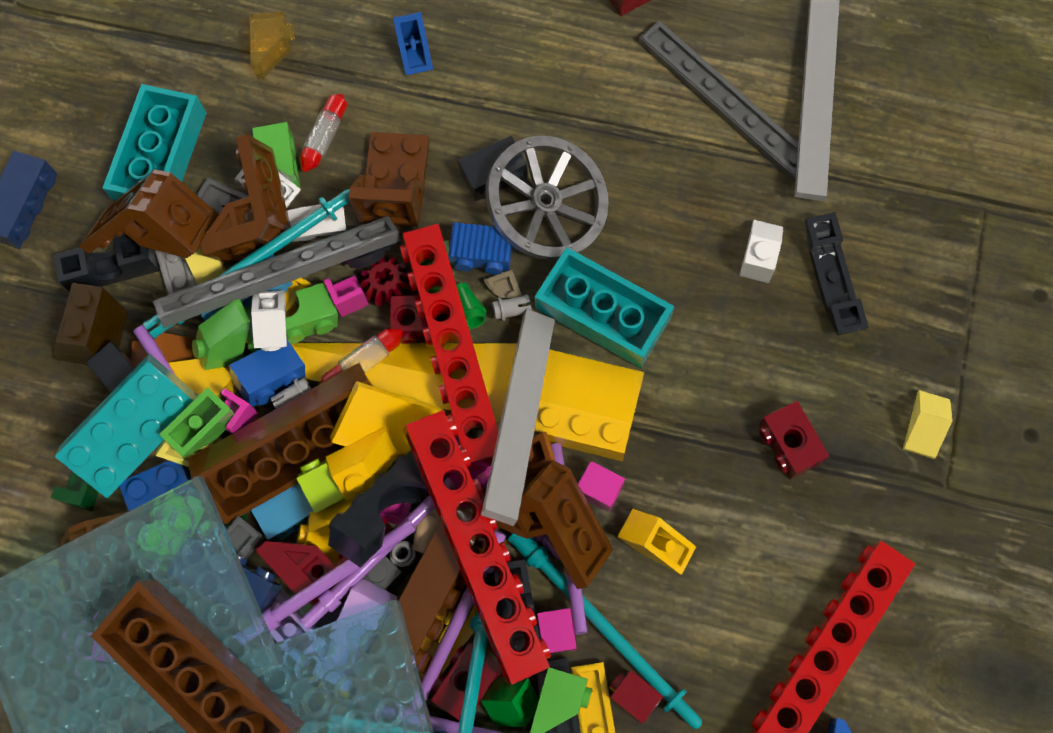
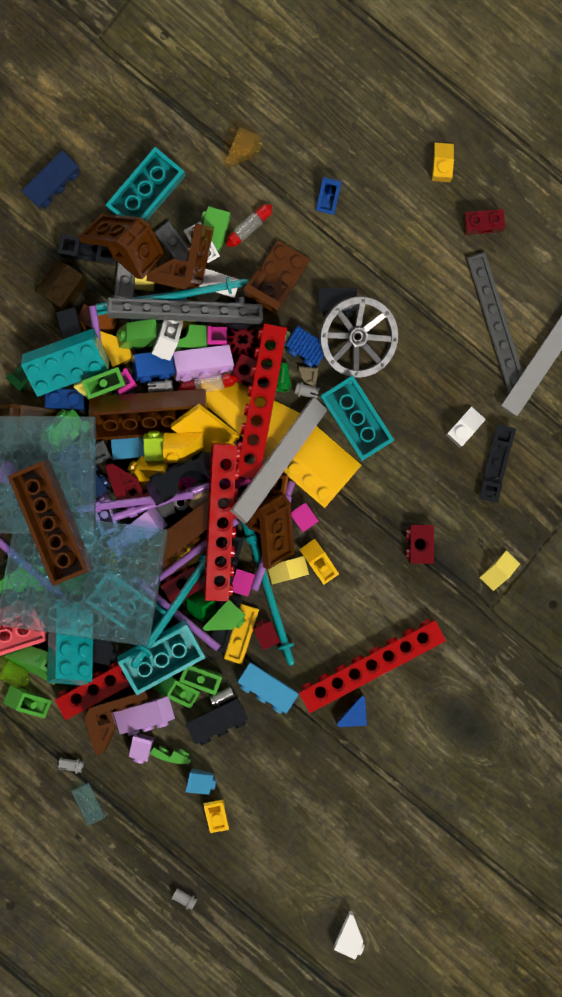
camera: 25 degrees right, 15 degrees up
none -> lavender brick [173,345,234,382]
none -> light yellow slope [268,556,309,584]

